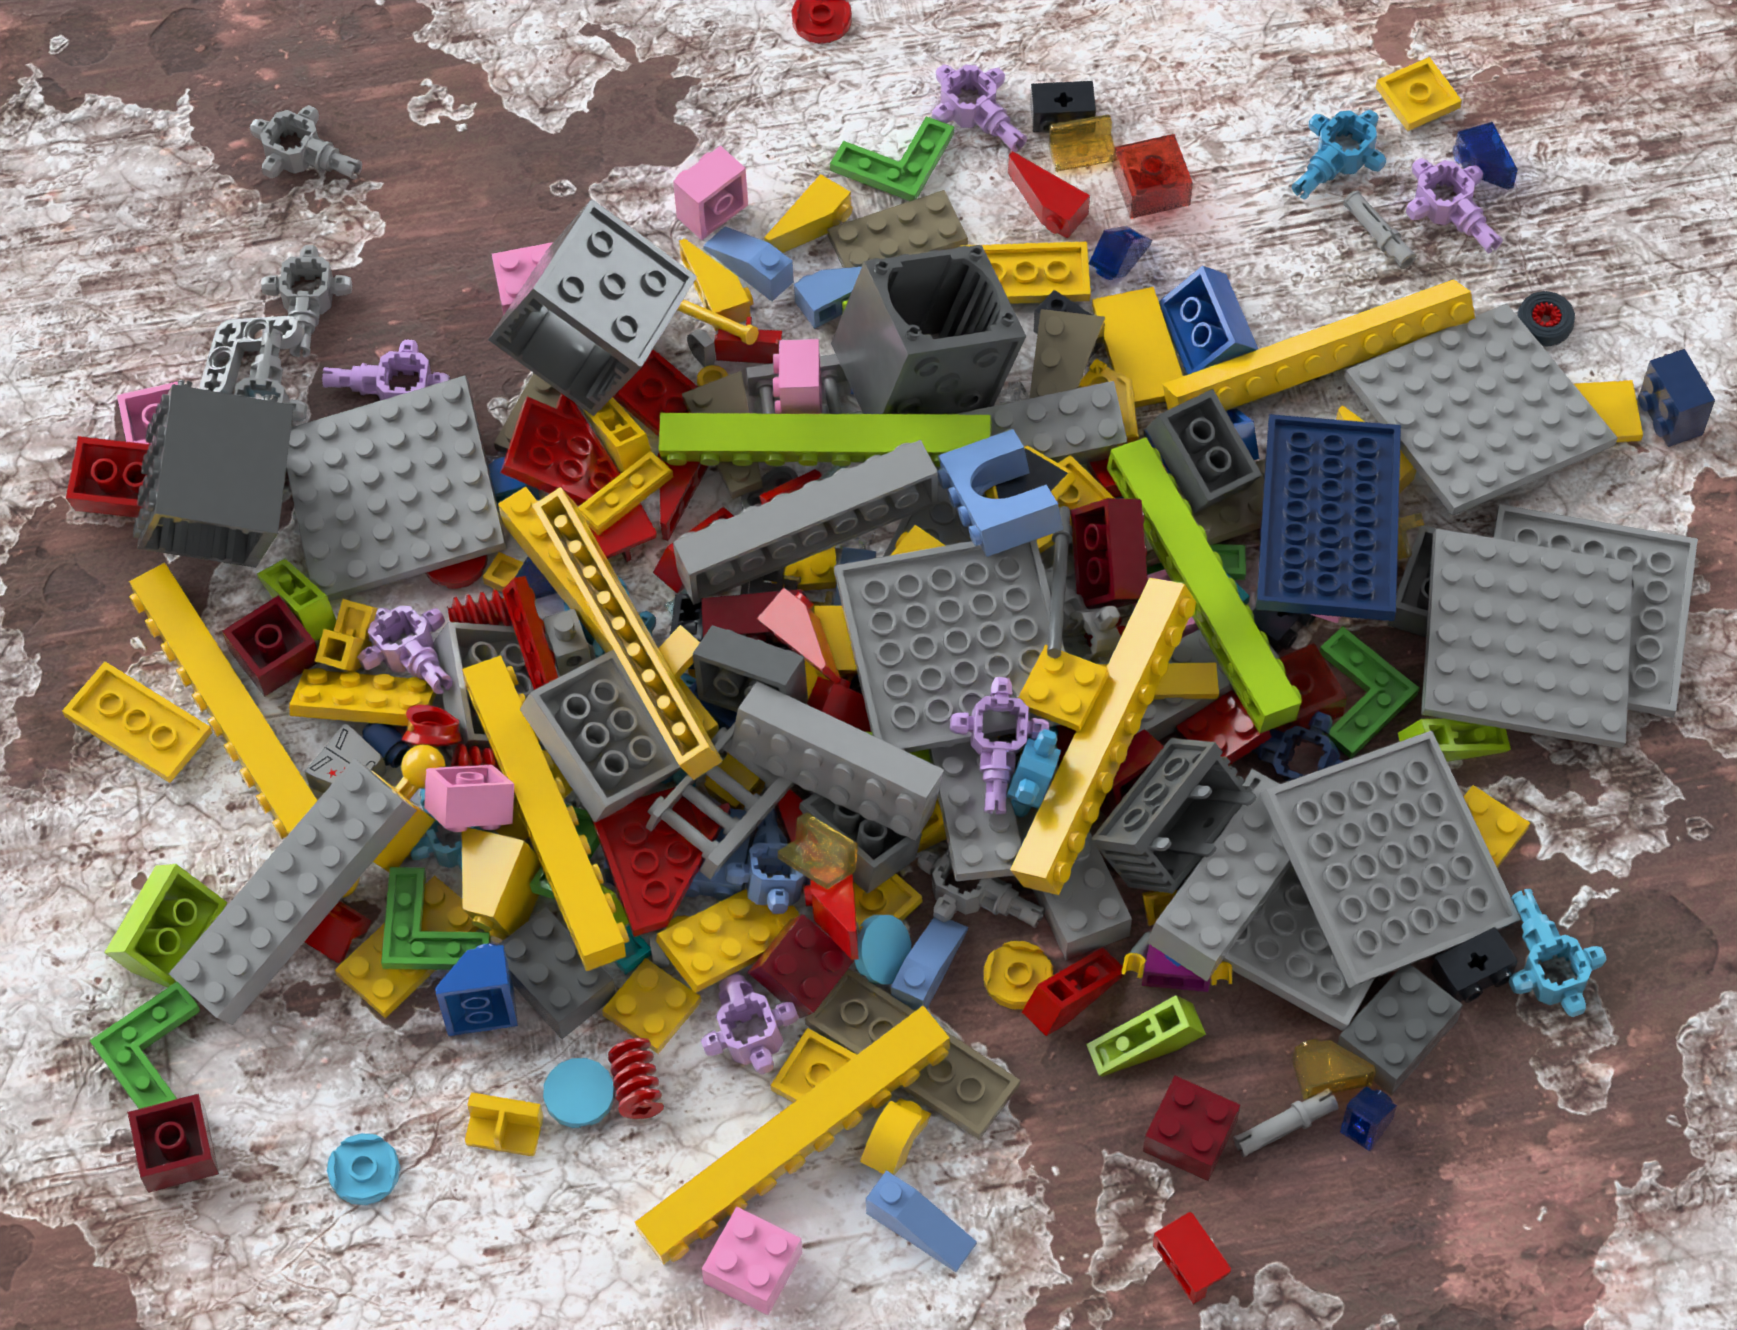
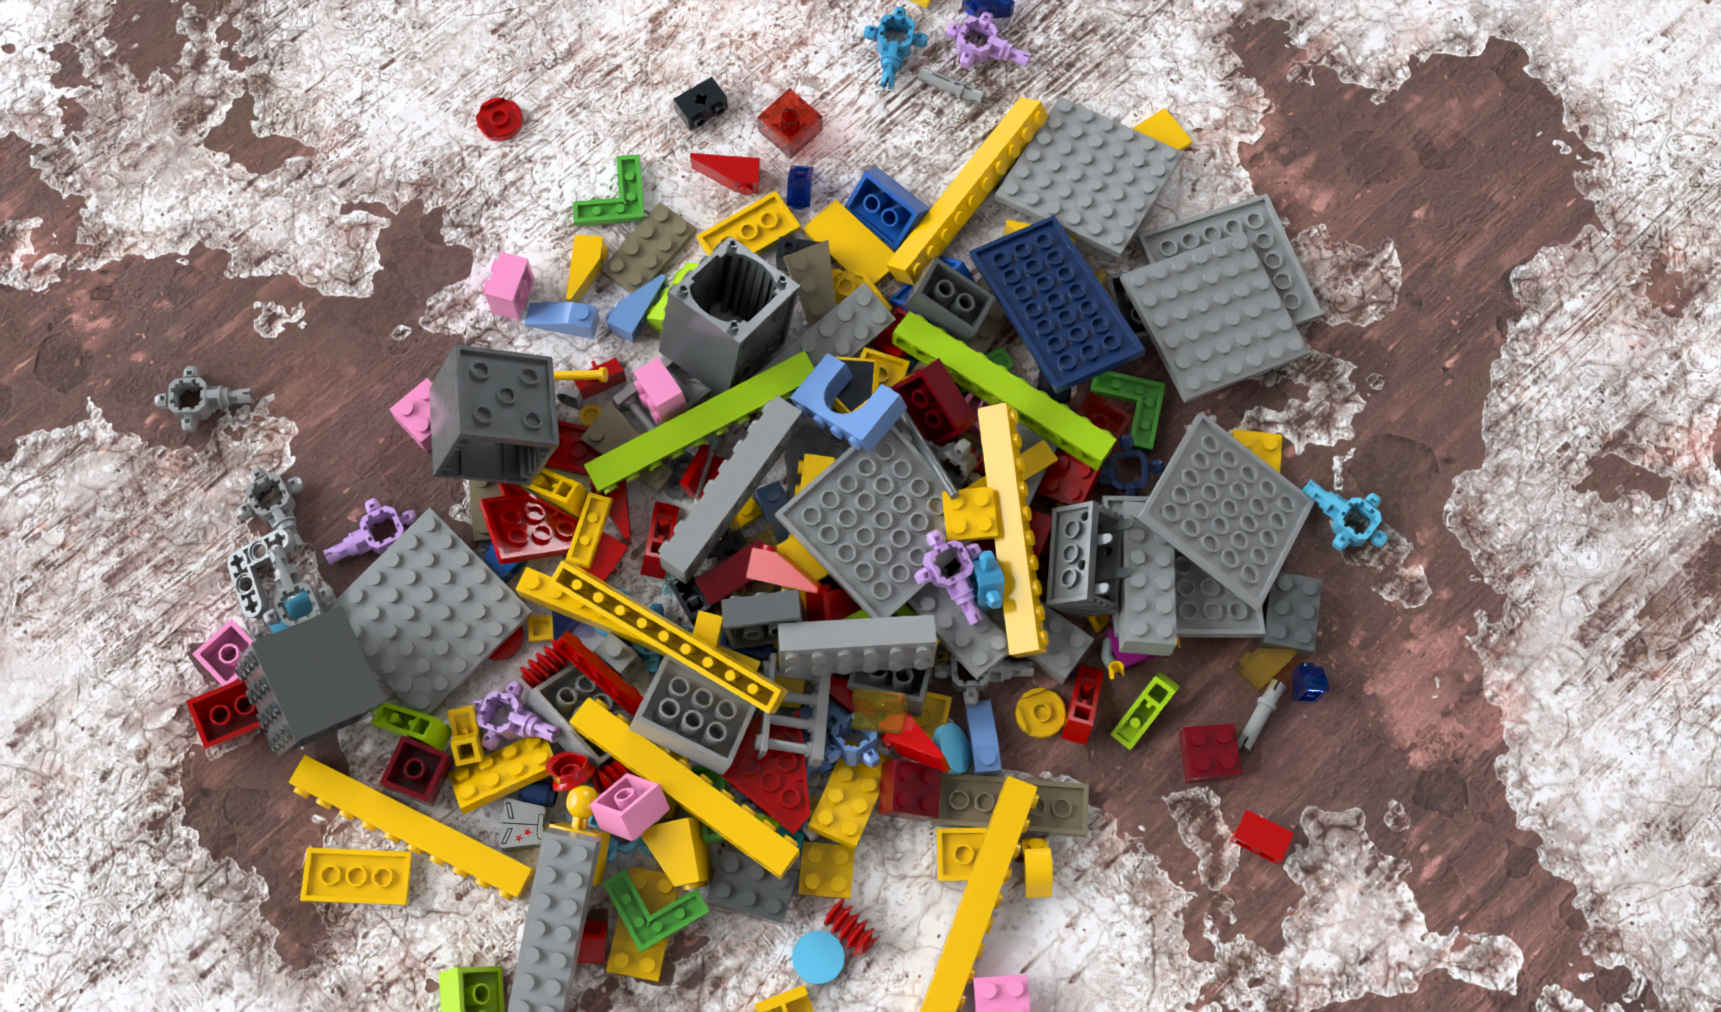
camera: 35 degrees left, 10 degrees up
blue slope [435,943,518,1036] -> none
yellow slope [679,239,754,331] -> none
lavender piece [701,971,799,1074] -> none
medium blue slope [866,1170,977,1272] -> none
lavender piece [932,64,1027,152] -> none
clear yellow panel [1049,115,1117,172] -> none
lime slope [1398,718,1511,762] -> none
black brick [1431,927,1518,1003] -> none
black bush [1517,291,1575,347] -> none
dark blue piece [1638,349,1715,447] -> none

